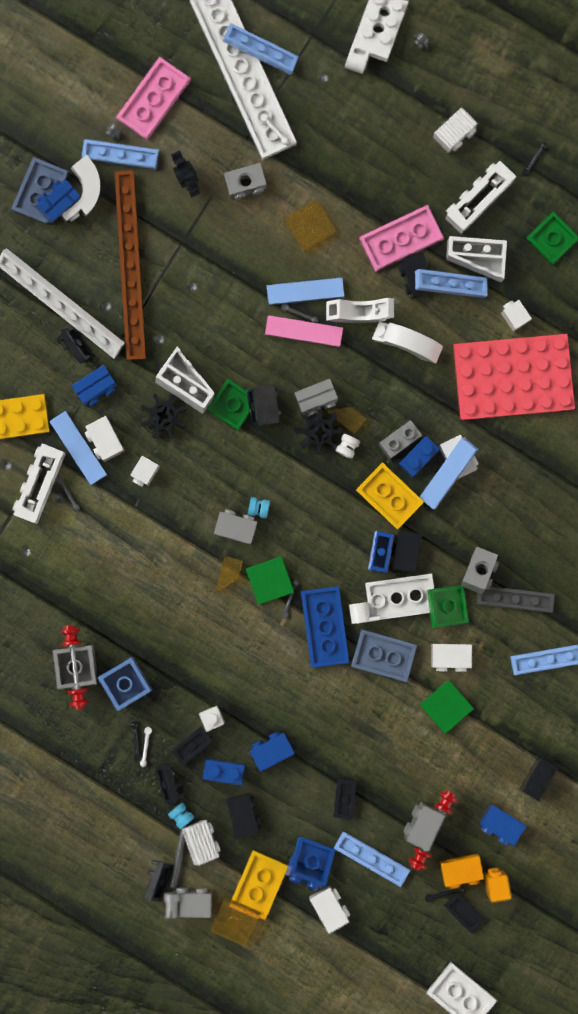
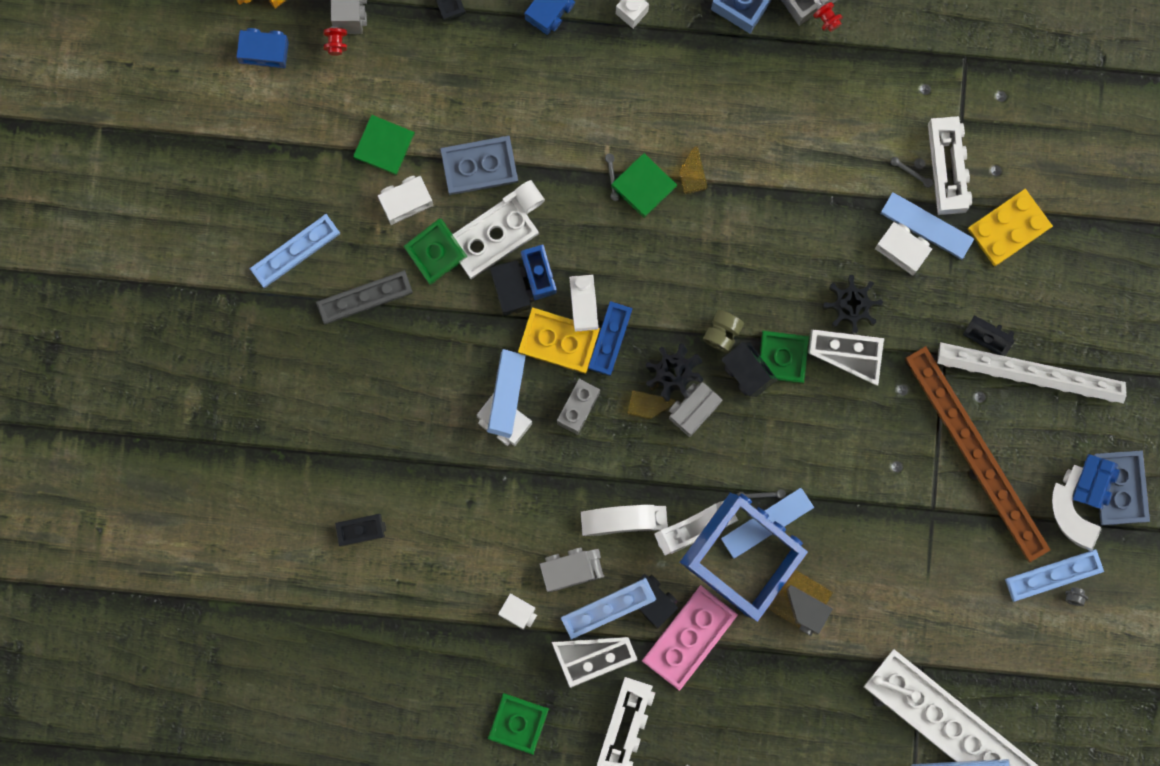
camera: 150 degrees right, 5 degrees down
blue brick [71,365,117,407] -> none
bright pink tile [116,57,191,140] -> none
white brick [130,456,160,487] -> none
black gear [171,150,201,198] -> none
light grey brick [214,509,257,545] -> none
light grey brick [224,163,267,200] -> none
medium azure wheel [248,497,270,519] -> none
bright pink tile [265,315,343,347] -> none
blue plate [301,586,349,668] -> none
white wheel [336,434,360,459] -> none
blue brick [398,436,440,478] -> none
coral plate [453,334,575,420] -> none
light grey brick [461,547,499,594] -> none
black brick [519,756,558,801] -> none
none -> light grey hinge [540,548,604,592]
none -> white slope [570,275,598,332]
none -> blue plate [588,301,633,376]
none -> window [679,493,808,622]
none -> olive wheel [702,310,745,353]
none -> dark grey slope [786,585,833,636]

